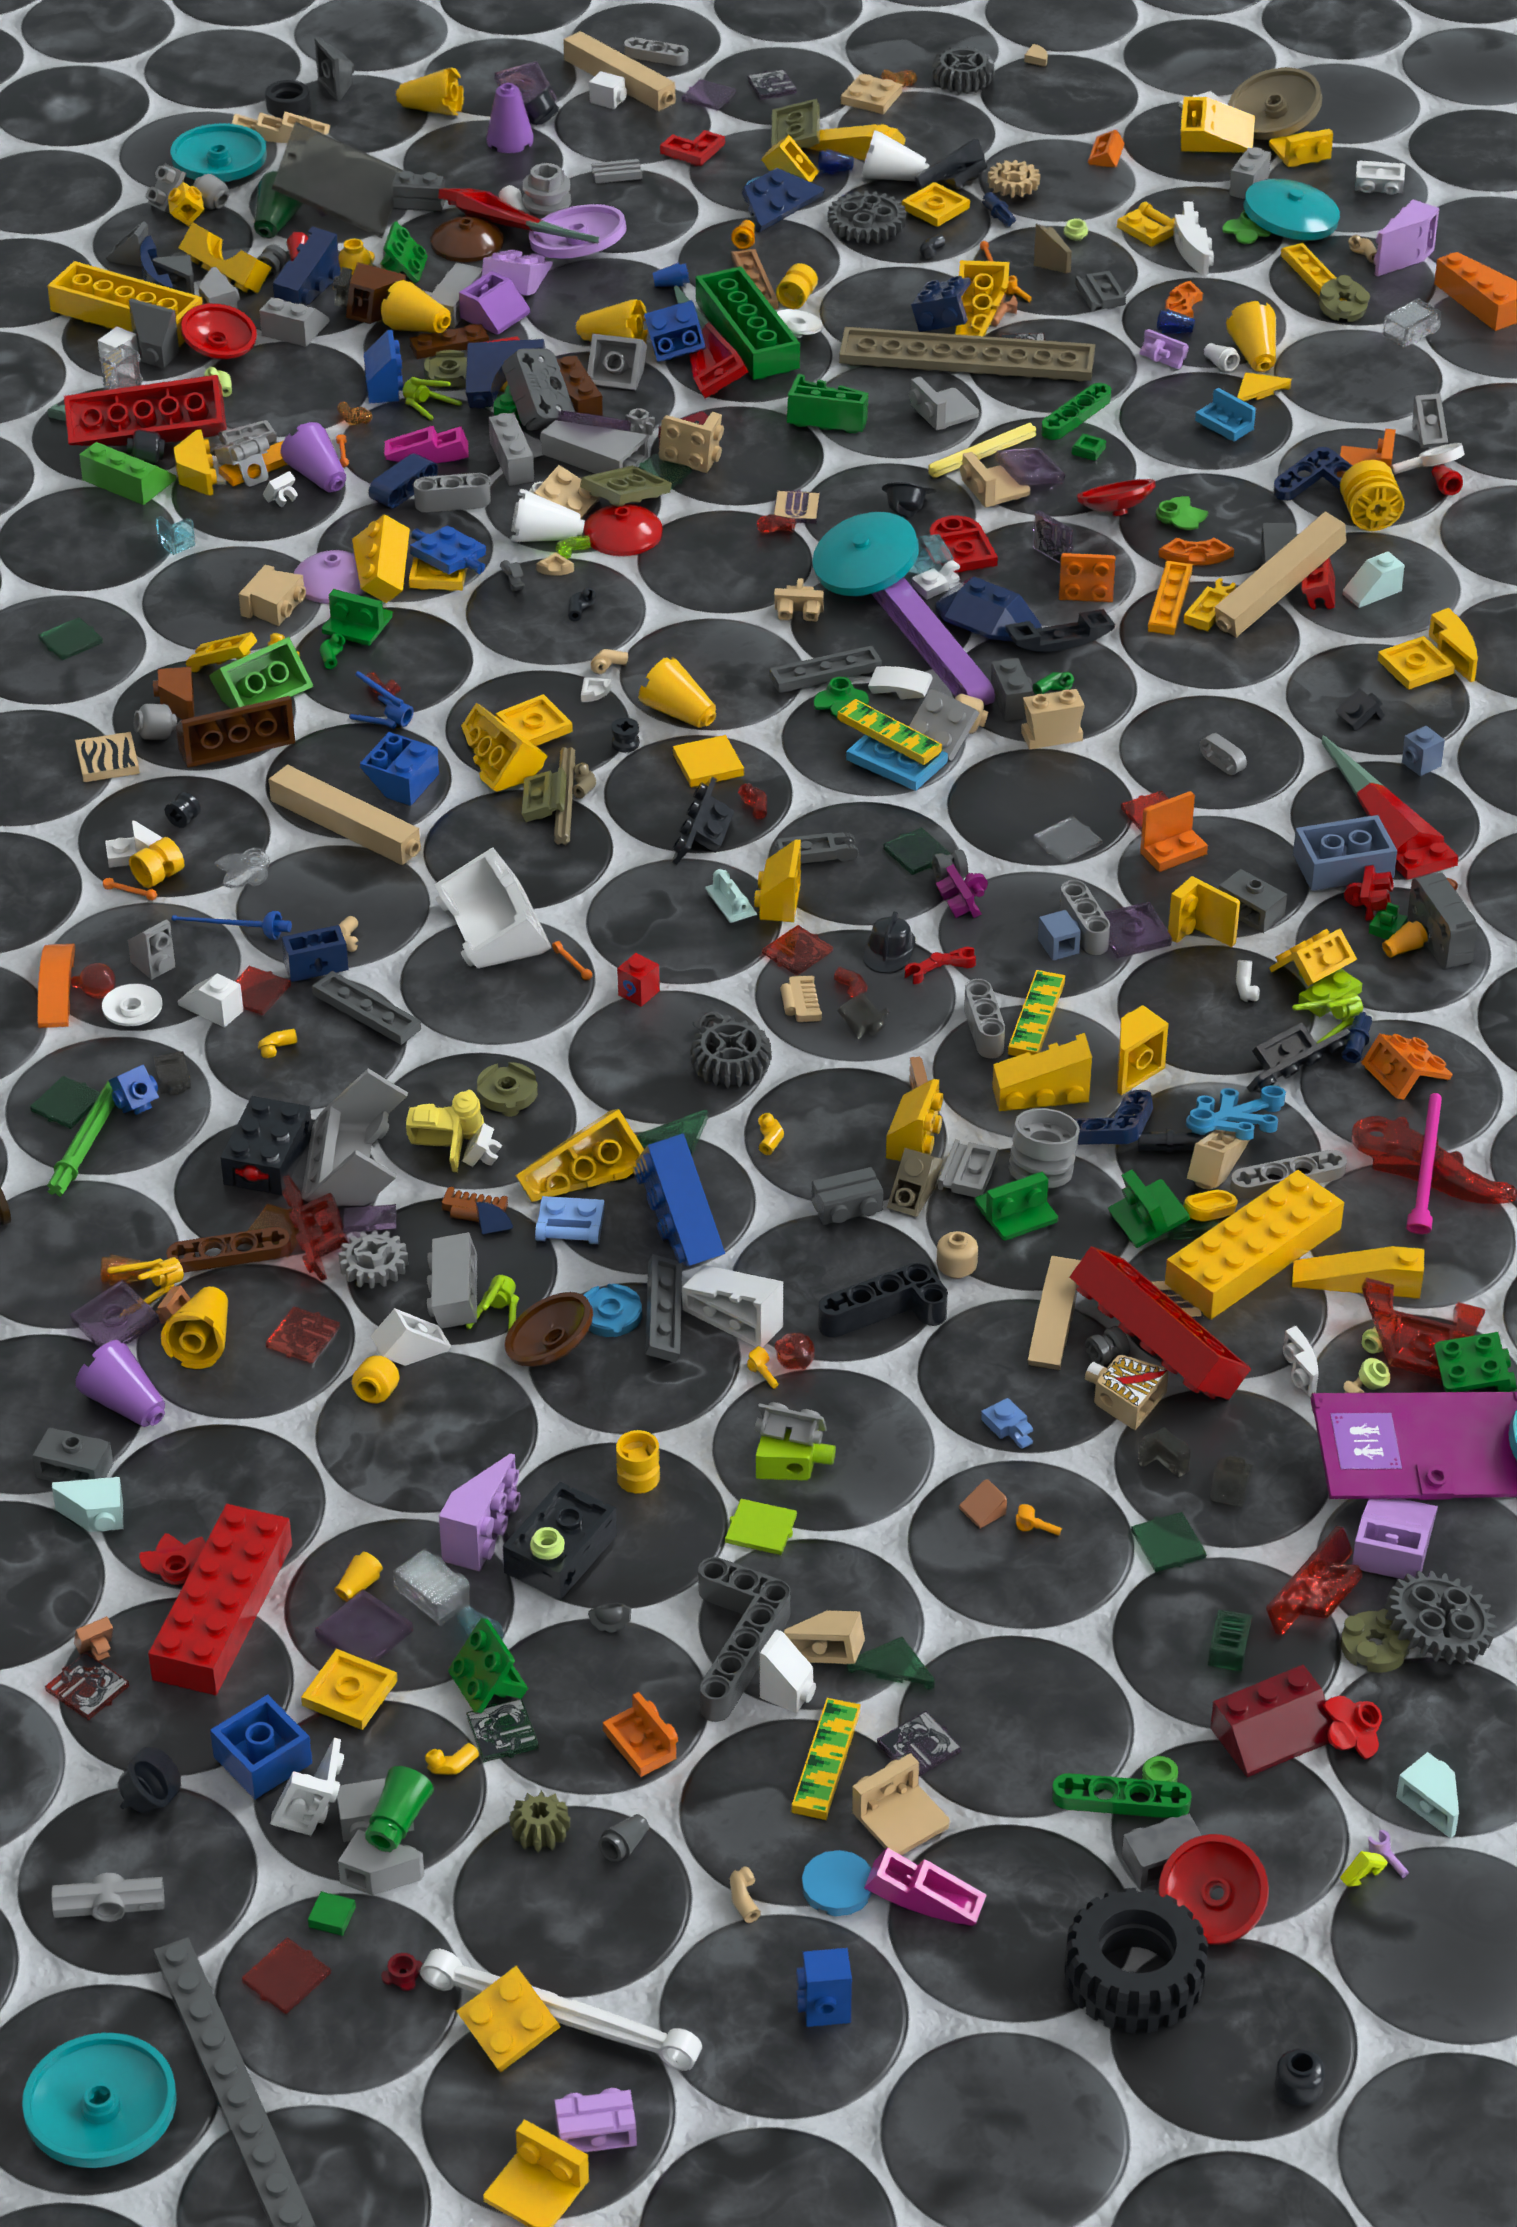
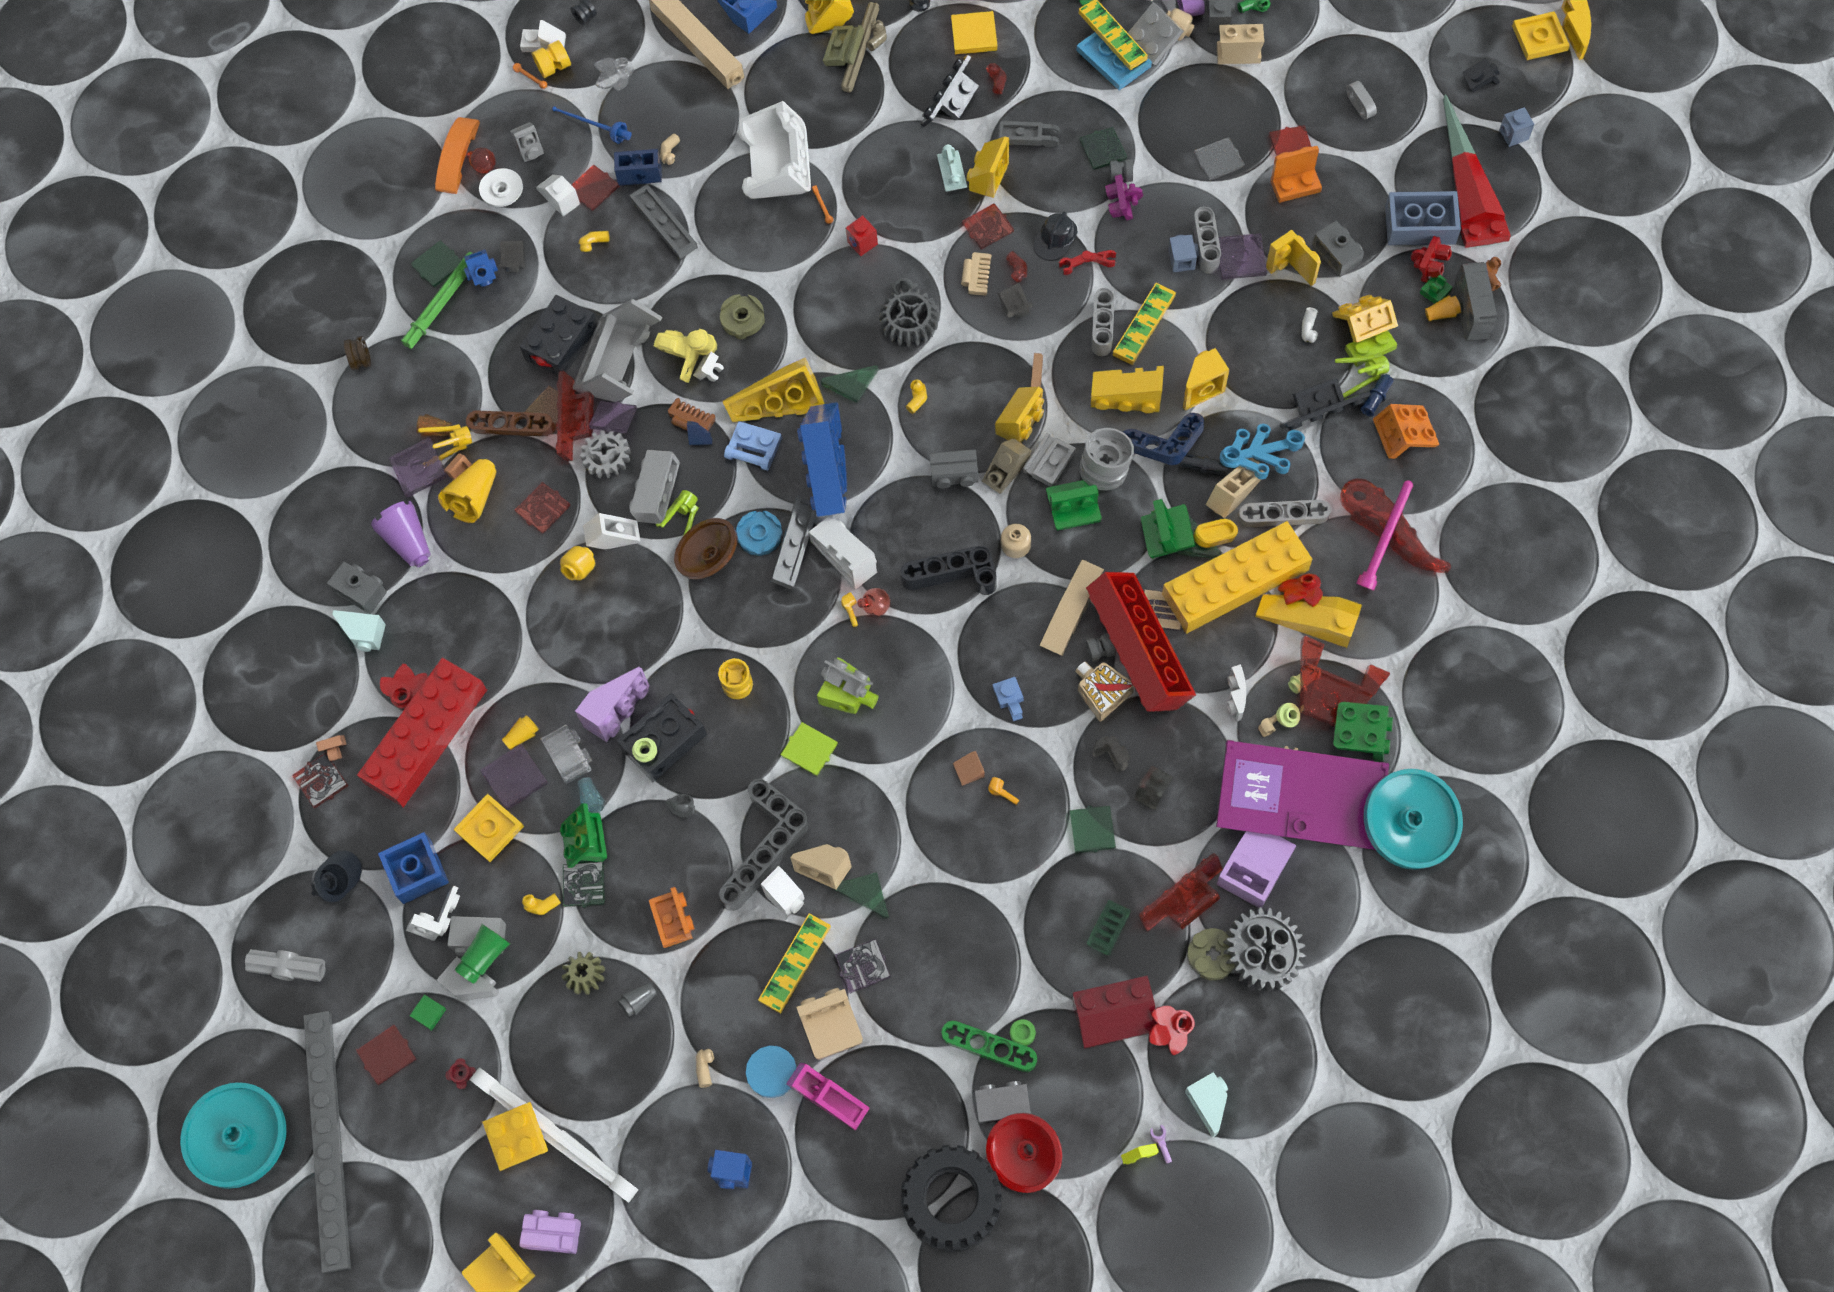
camera: 20 degrees right, 25 degrees up
none -> red plate [1278,574,1323,607]

